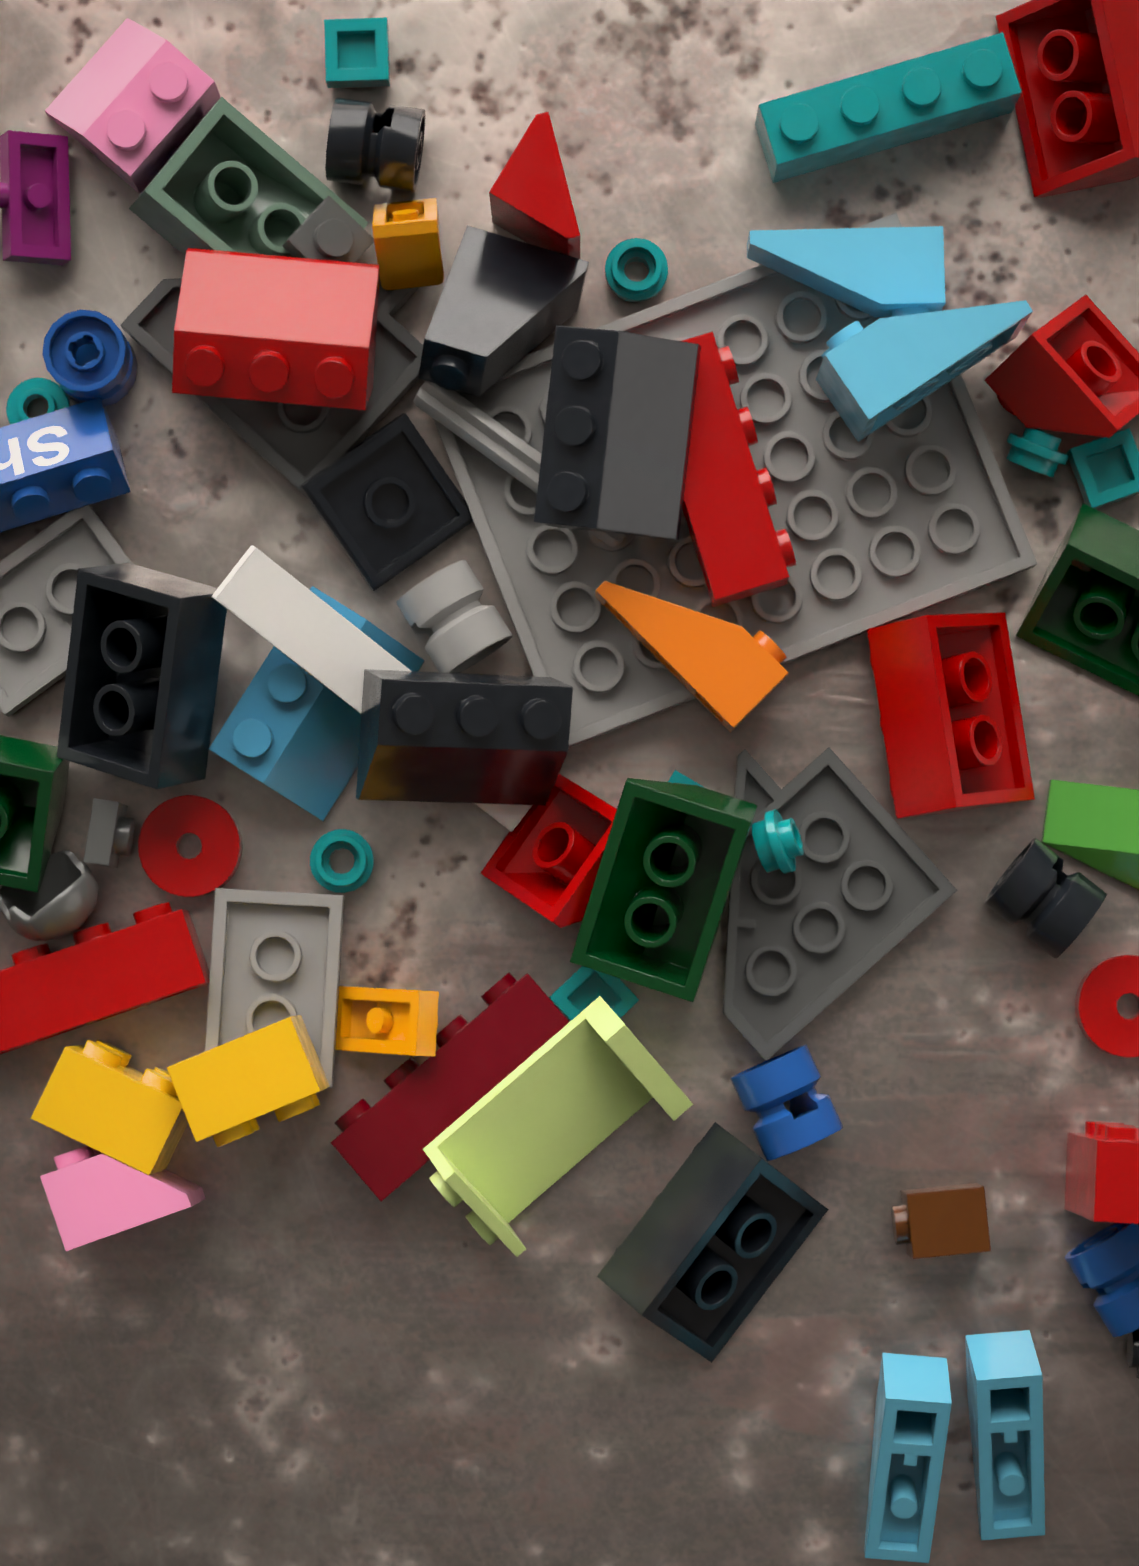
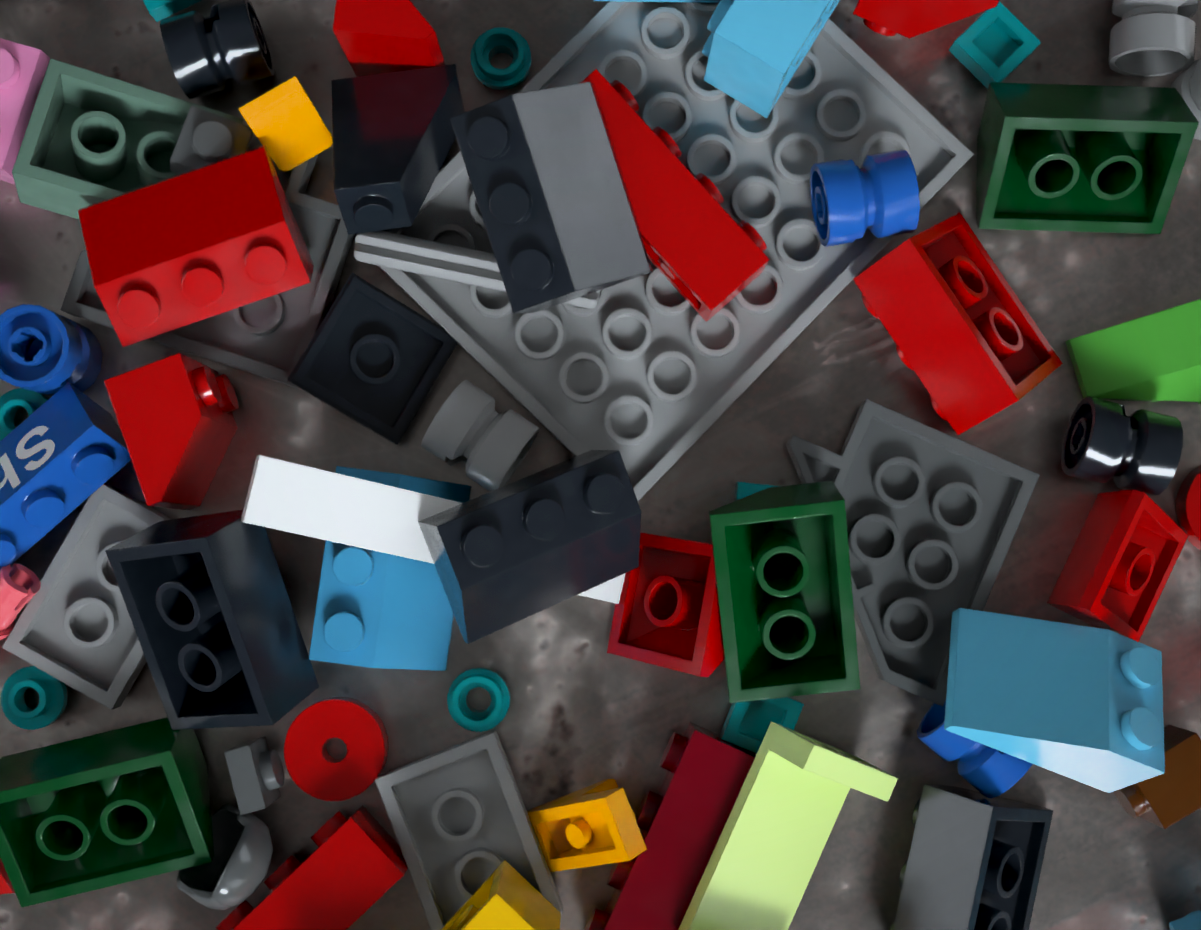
camera: 30 degrees left, 0 degrees up
orange slope [595,581,789,733] -> none
teal plate [751,809,804,874] -> none
teal plate [1006,428,1069,477] -> none
none -> red slope [104,353,239,510]
none -> blue wheel [810,149,920,247]
none -> medium azure slope [944,608,1165,793]
none -> red slope [1047,489,1188,642]

